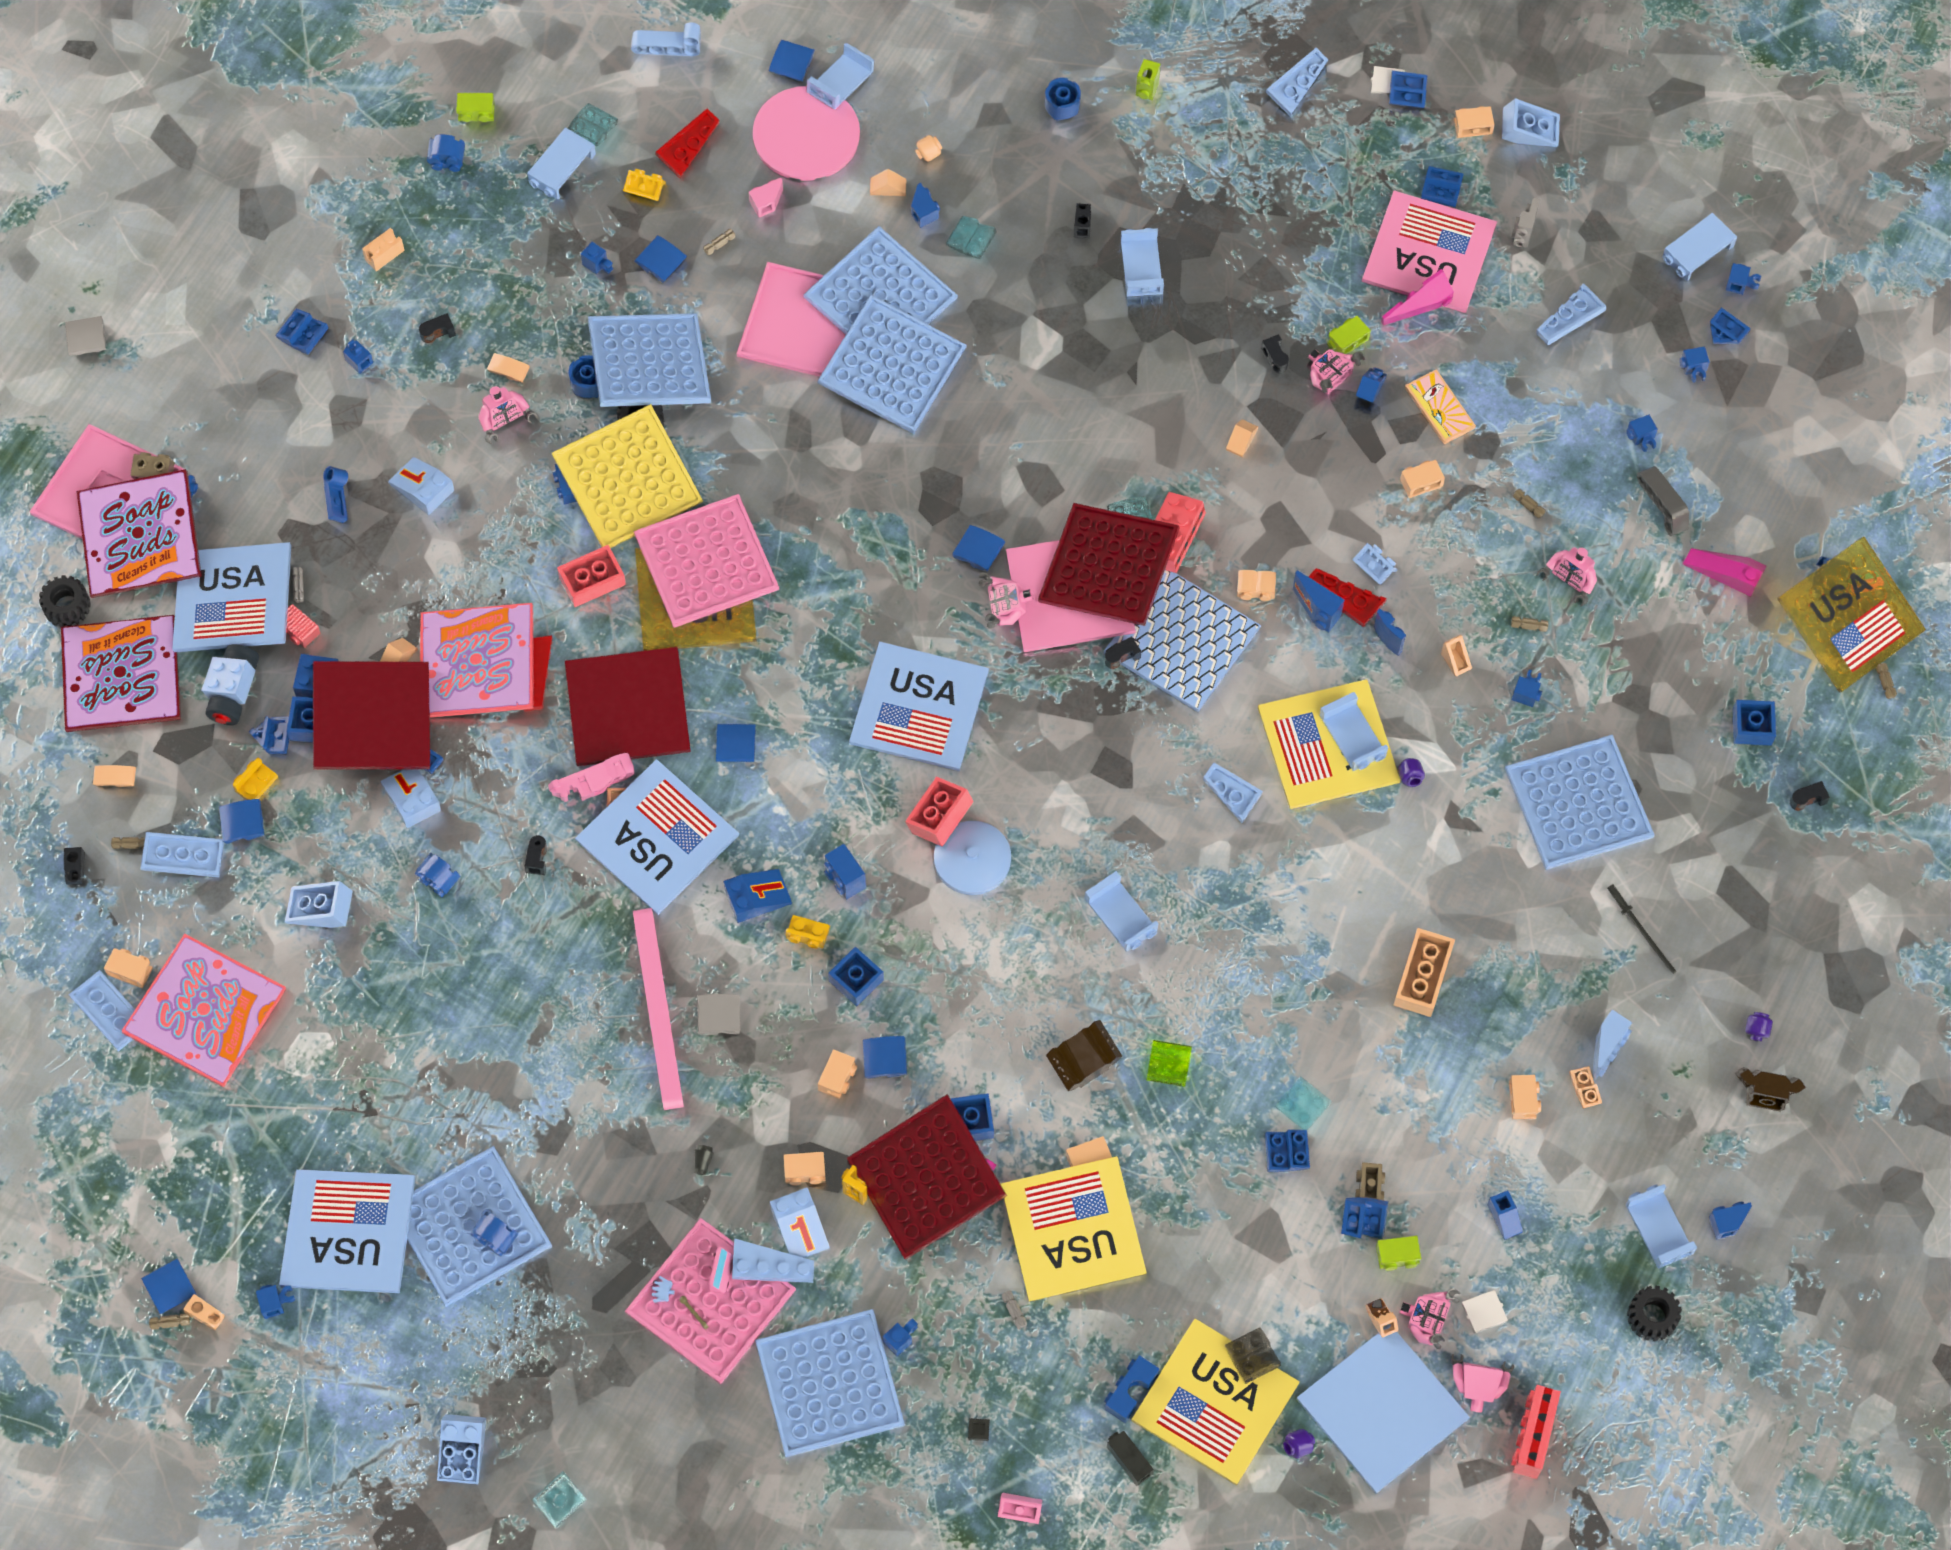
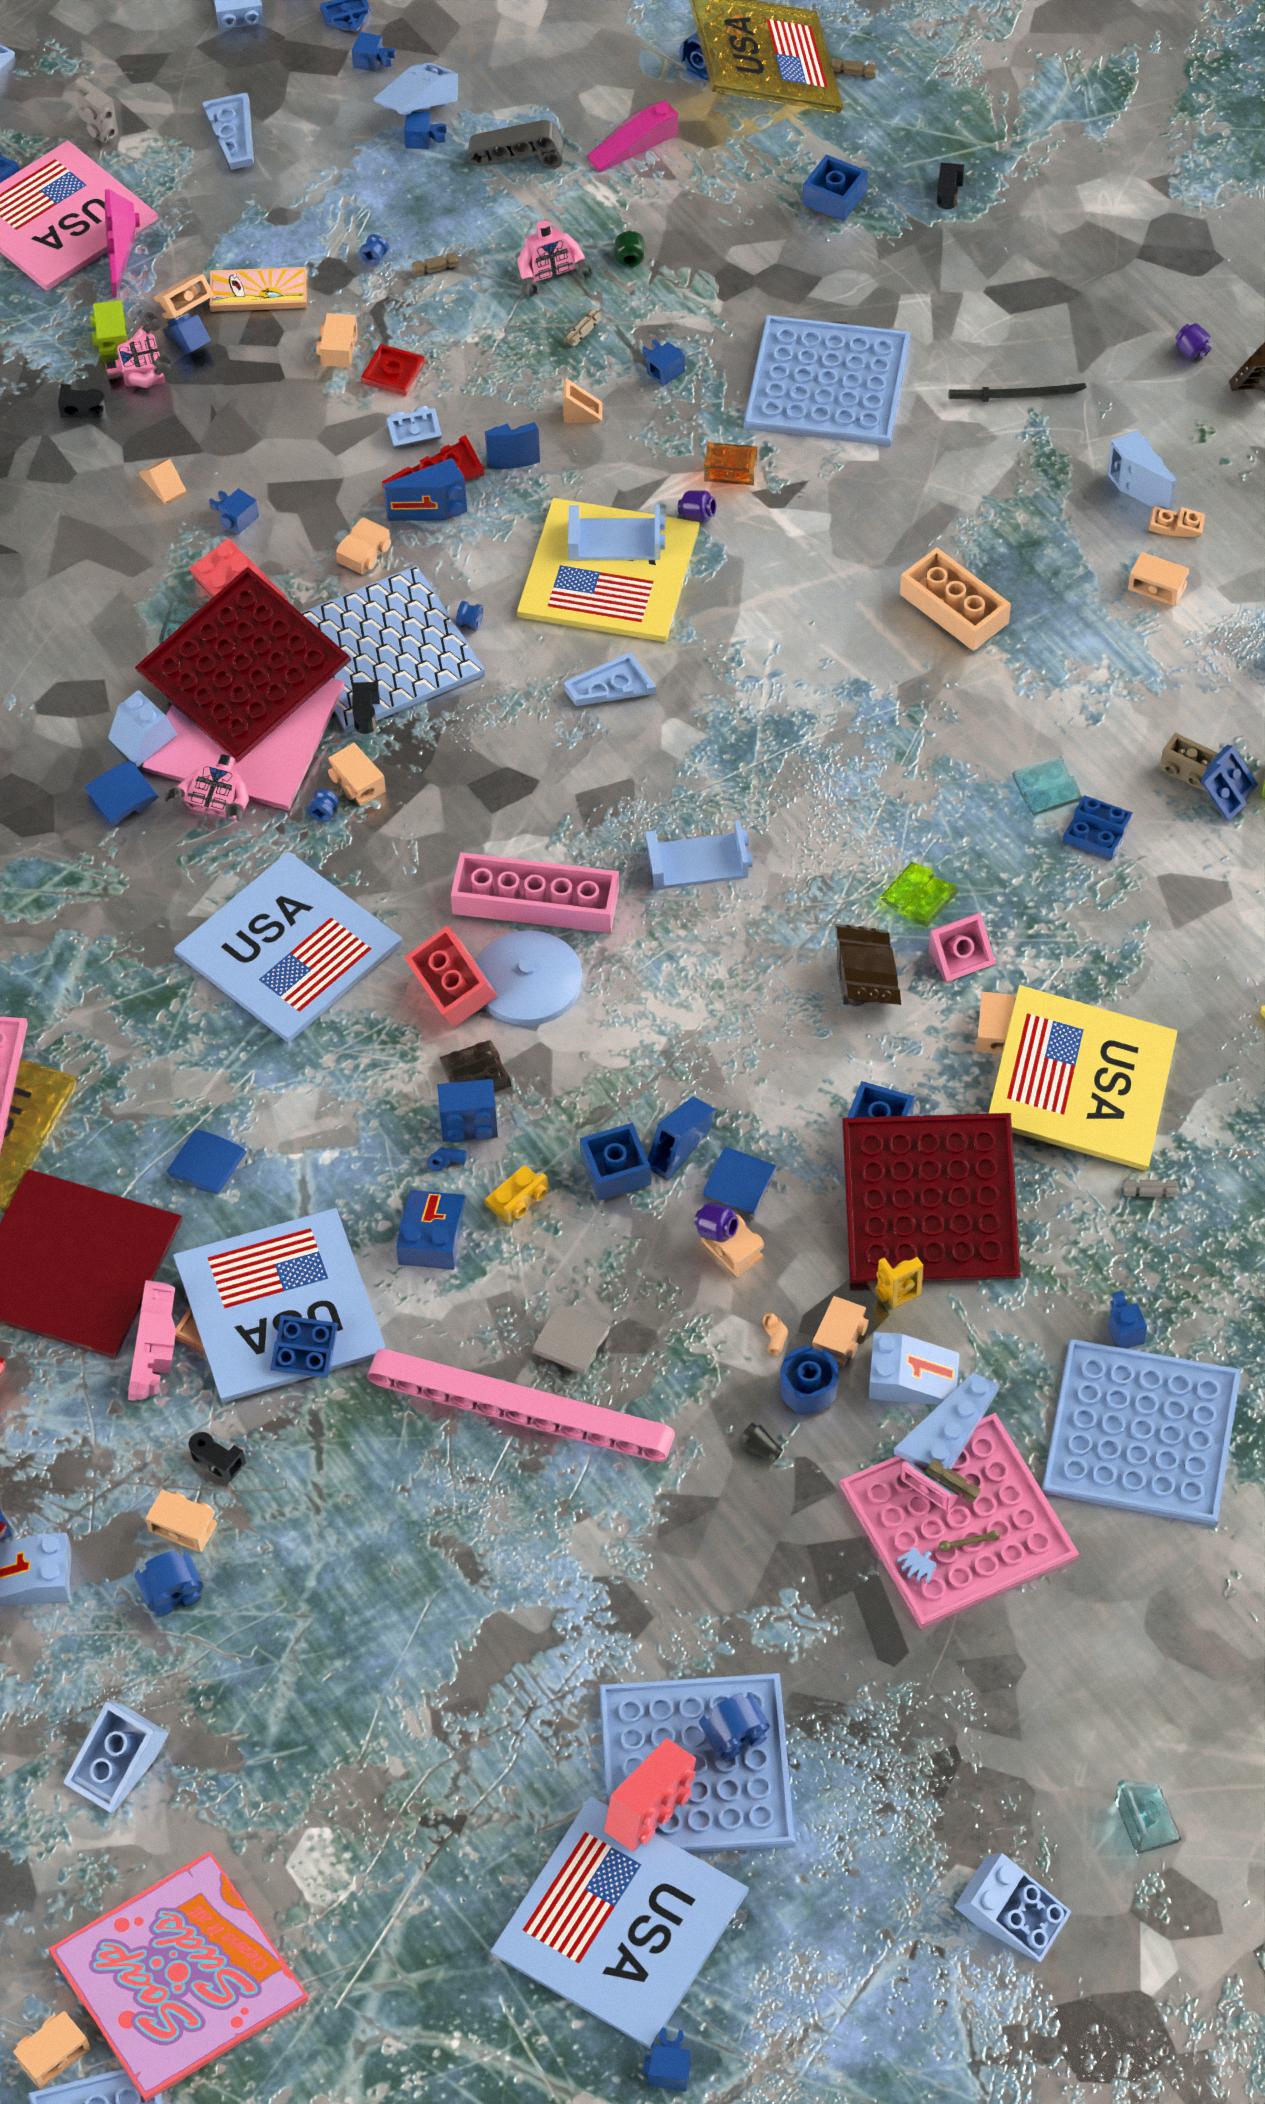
camera: 60 degrees left, 10 degrees down
none -> light blue slope [108,690,178,767]
none -> light nougat brick [145,1490,217,1553]
none -> light nougat brick [153,274,214,319]
none -> blue brick [209,488,259,534]
none -> blue slope [270,1315,338,1378]
none -> blue wheel [307,789,339,822]
none -> light nougat brick [328,743,386,807]
none -> blue wheel [359,234,389,265]
none -> red tile [361,344,425,396]
none -> light blue slope [374,62,458,115]
none -> blue arm [427,1148,467,1171]
none -> clear smoke slope [439,1040,512,1092]
none -> bright pink brick [451,852,619,933]
none -> blue wheel [456,601,483,630]
none -> coral brick [604,1738,696,1852]
none -> dark green head [614,231,646,267]
none -> blue slope [648,1096,716,1180]
none -> dark purple head [694,1202,739,1243]
none -> clear orange brick [704,442,757,486]
none -> light nougat arm [762,1313,788,1356]
none -> blue brick [780,1346,838,1415]
none -> dark tan axle [926,1460,981,1503]
none -> bright pink slope [928,913,996,982]

